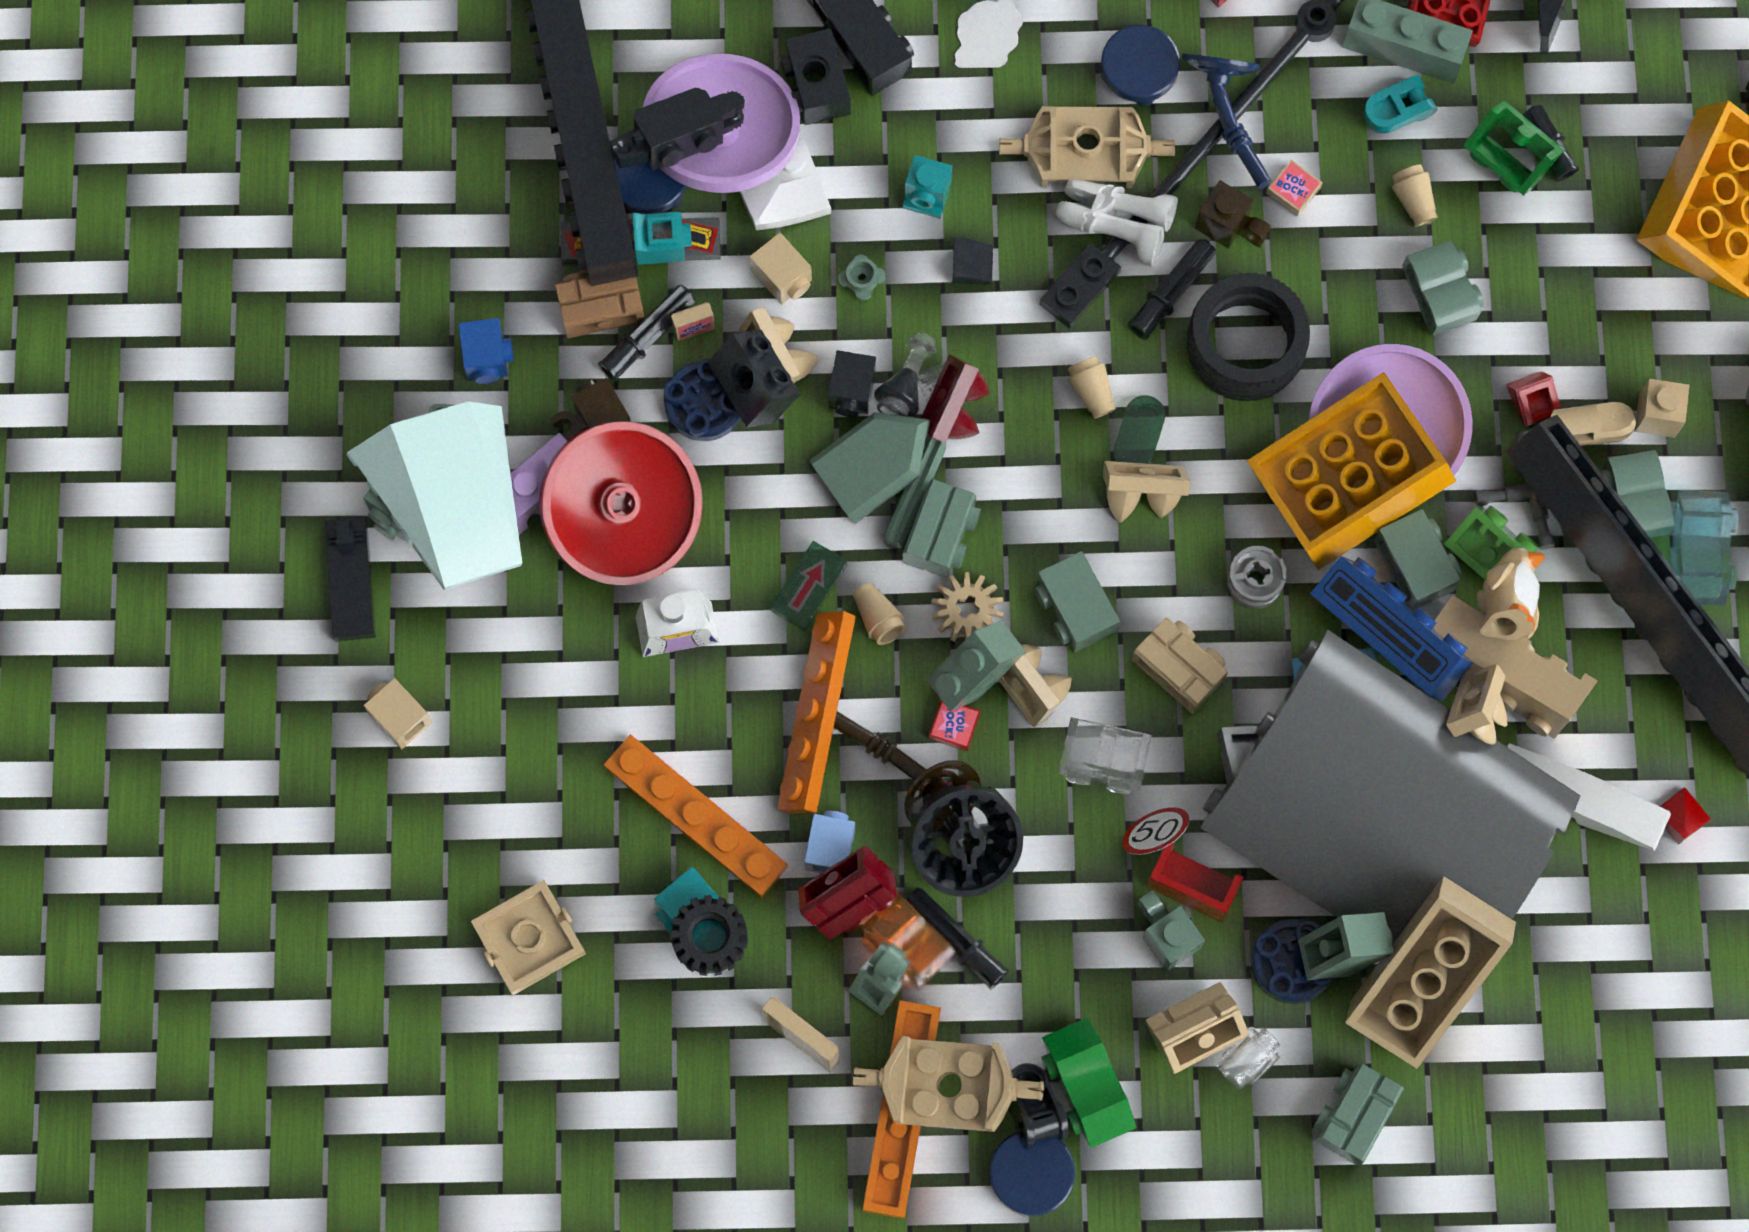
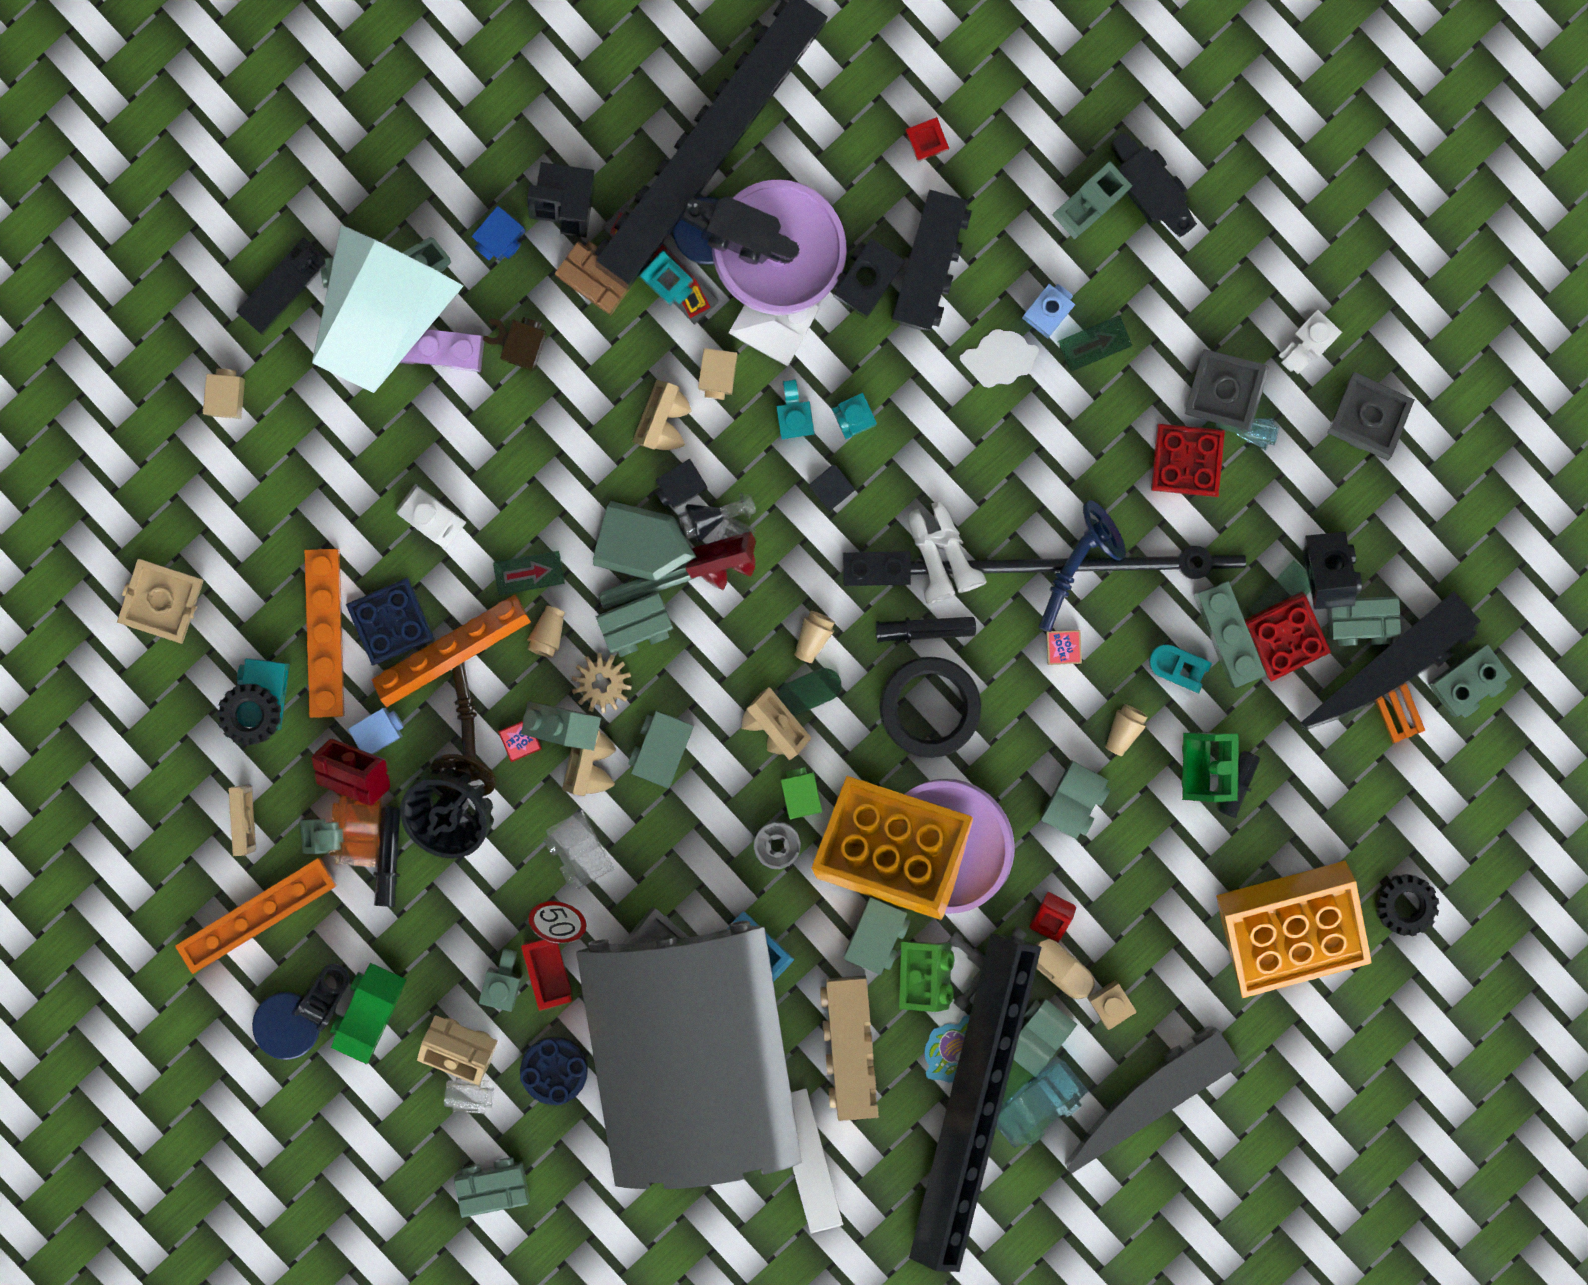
camera: 45 degrees right, 15 degrees up
red dish [539,421,702,585] -> none
black axle [597,285,695,382] -> none
dark blue tile [664,358,741,441] -> none
tan tile [671,302,715,341] -> none
black brick [708,329,800,427] -> none
sand green plate [838,255,886,301] -> none
tan plate [853,1036,1044,1132] -> none
tan plate [999,106,1175,188] -> none
dark blue tile [1101,25,1180,106] -> none
tan brick [1132,617,1228,714] -> none
dark brown brick [1195,180,1271,249] -> none
sand green brick [1298,912,1394,980] -> none
blue brick [1310,556,1474,701] -> none
tan brick [1345,876,1516,1069] -> none
tan tile [1446,663,1507,745] -> none
tan animal [1477,547,1545,640] -> none
red slope [1659,787,1712,845] -> none
none -> dark blue tile [346,578,435,666]
none -> black plate [527,162,595,238]
none -> teal plate [776,379,815,440]
none -> bright green brick [781,767,822,819]
none -> sticker [925,1015,970,1083]

